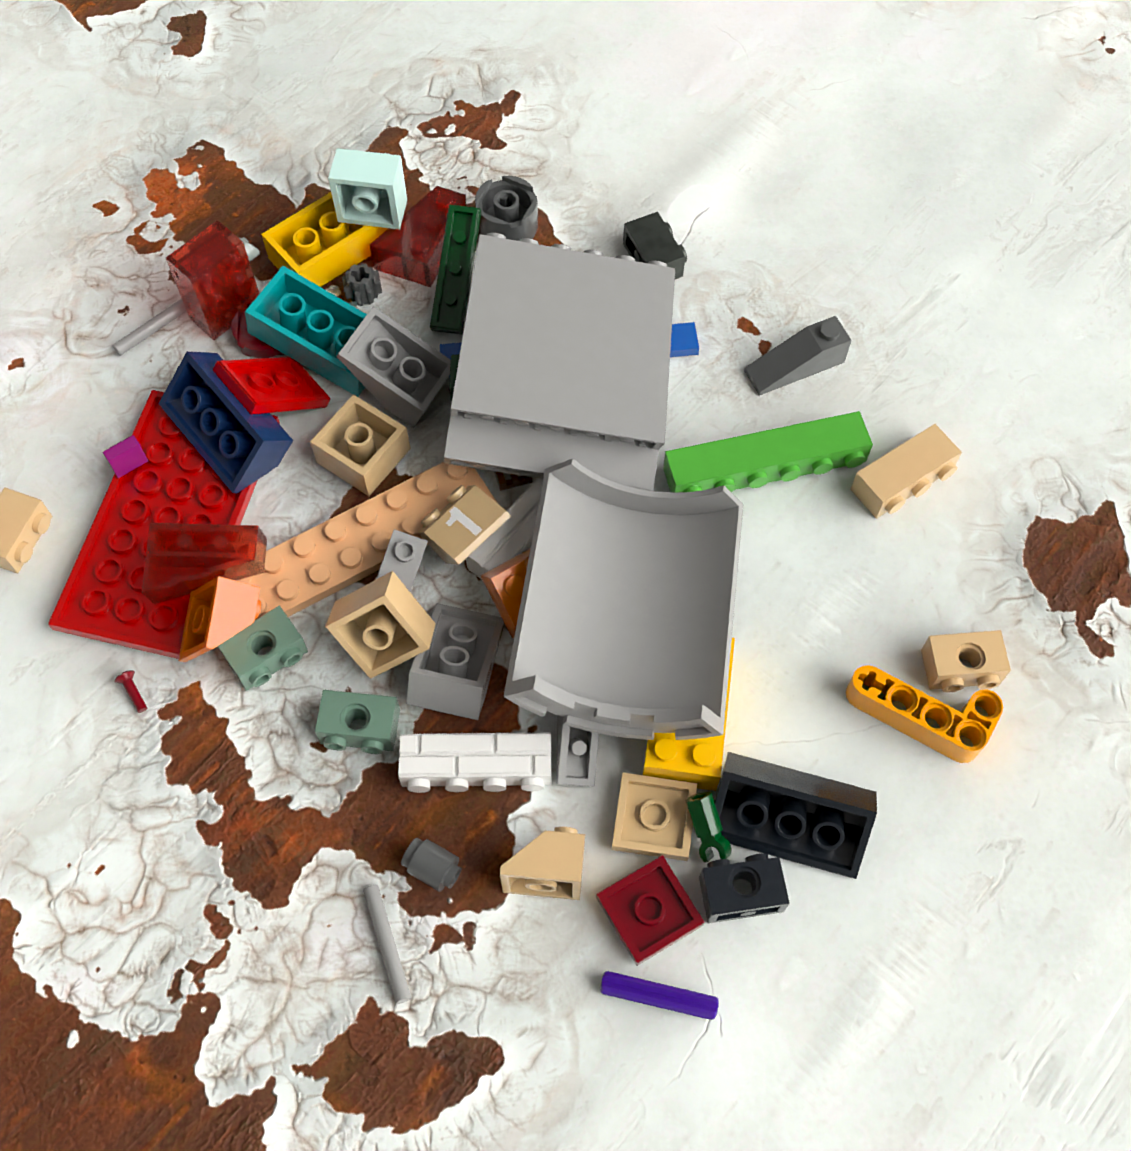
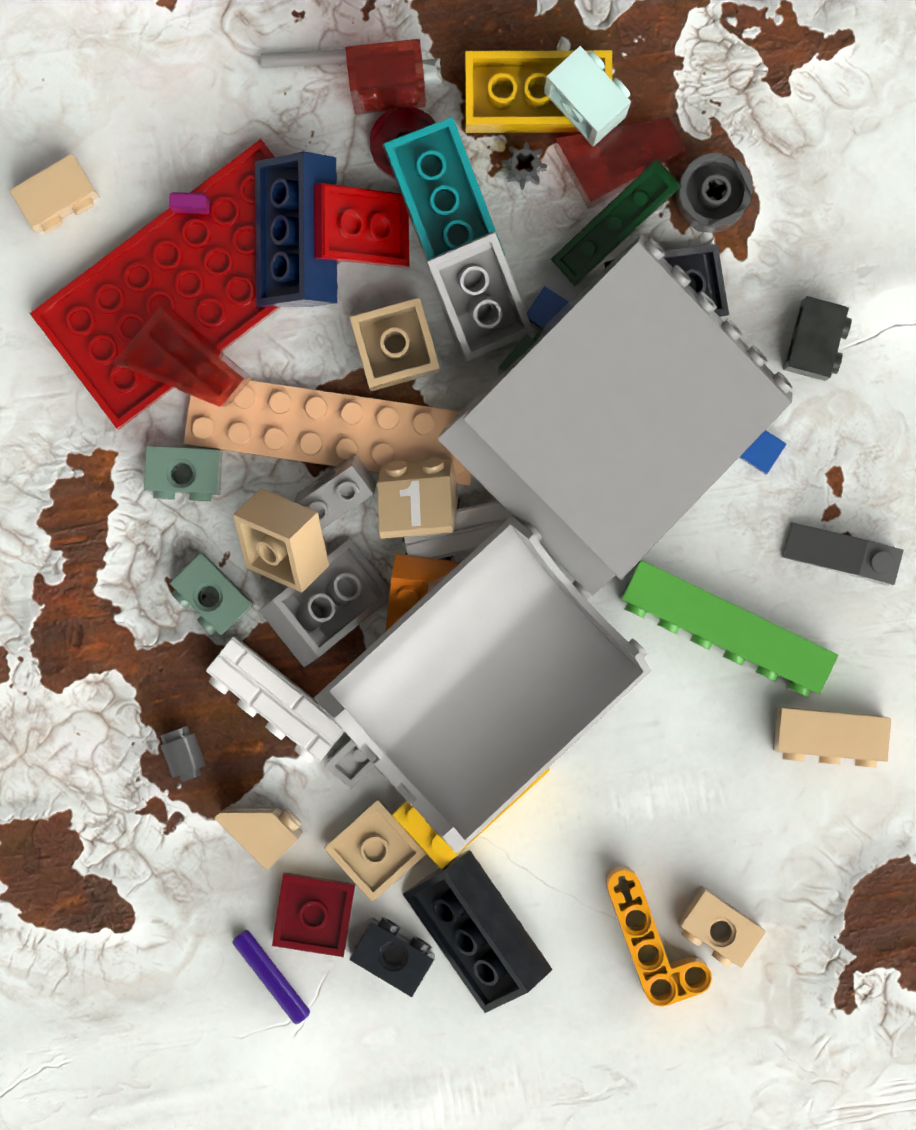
camera: 35 degrees right, 25 degrees up
dark red piece [114,670,148,713] -> none
slope [178,576,261,662] -> none
light grey bar [363,884,411,1004] -> none
dark green bar [685,791,732,863] -> none

